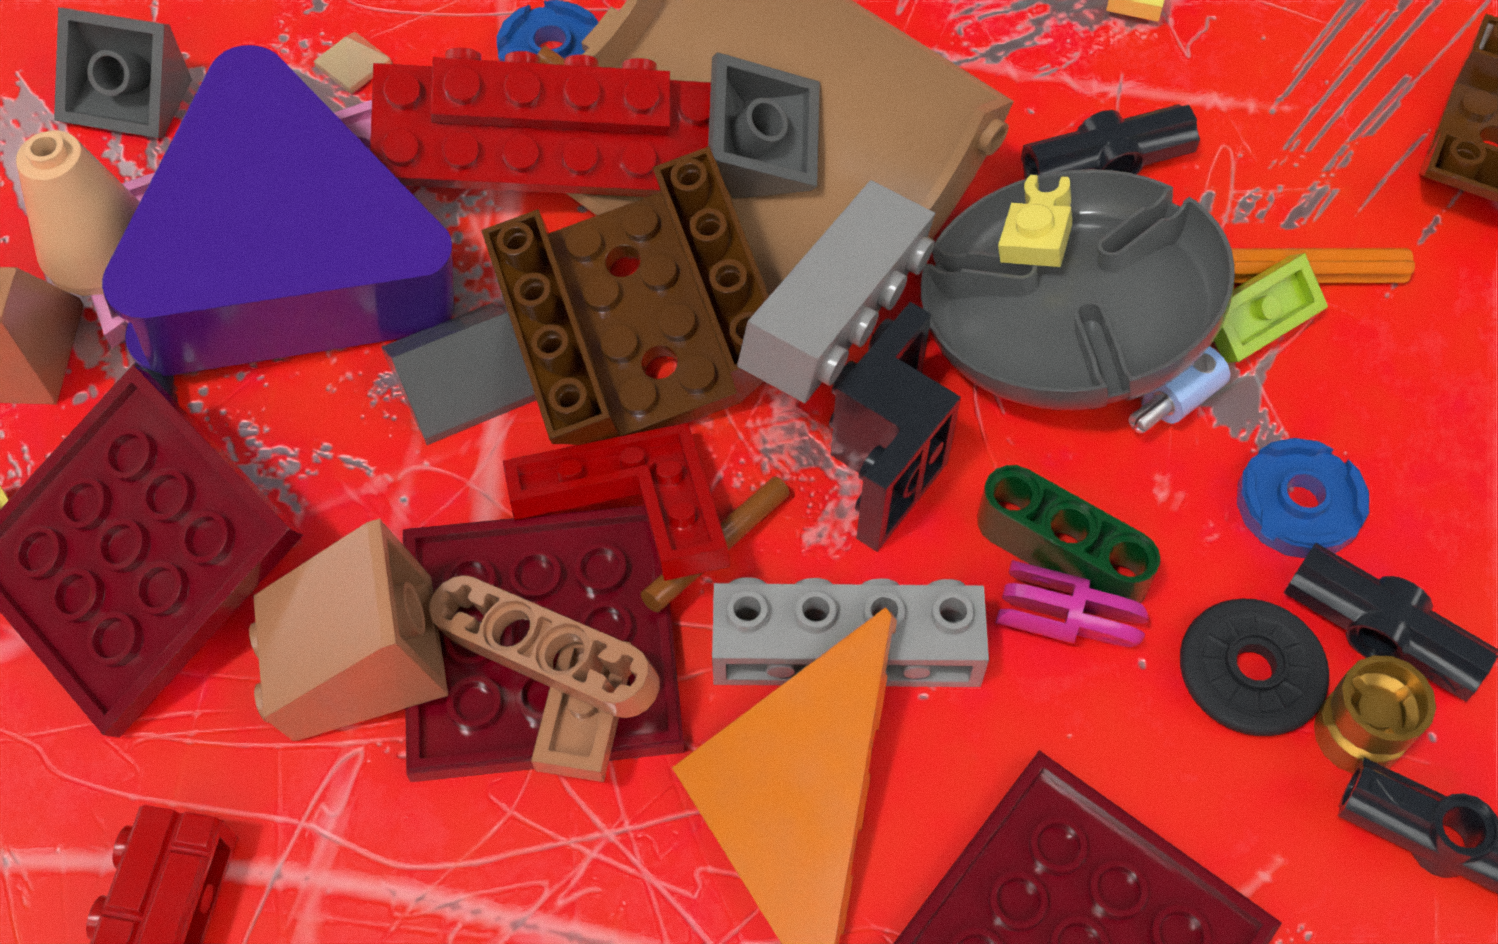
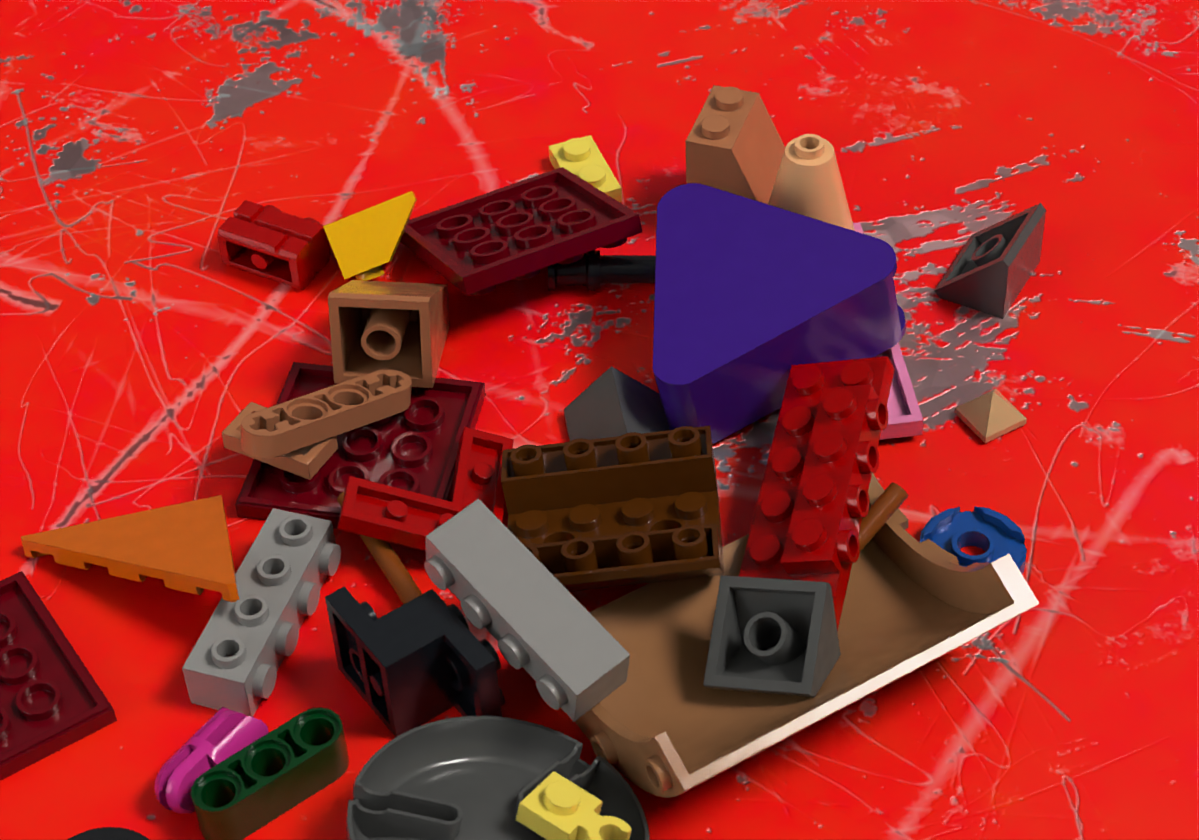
camera: 110 degrees right, 15 degrees down
none -> yellow slope [323,191,417,281]

